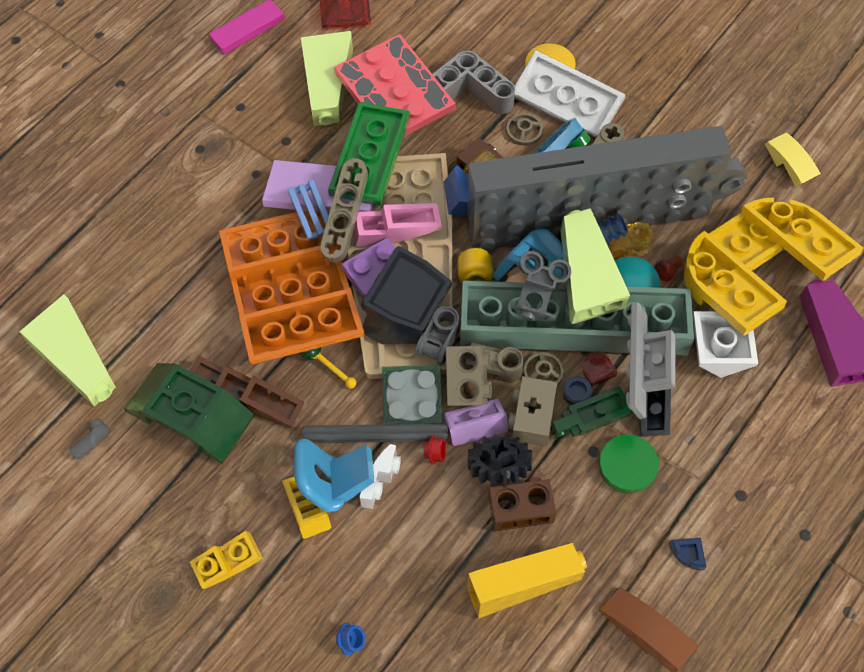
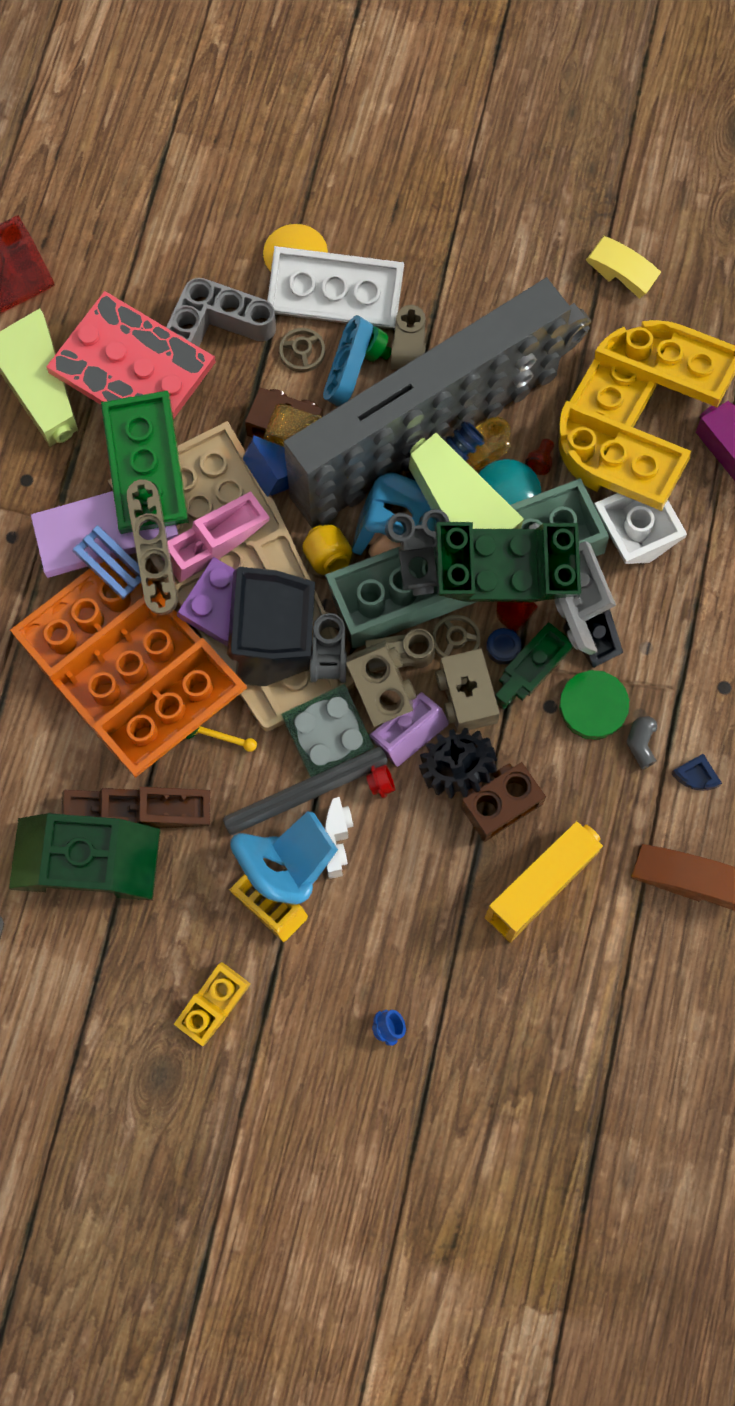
camera: 25 degrees left, 10 degrees up
none -> dark green slope [435,522,581,602]
none -> dark grey arm [627,716,657,770]

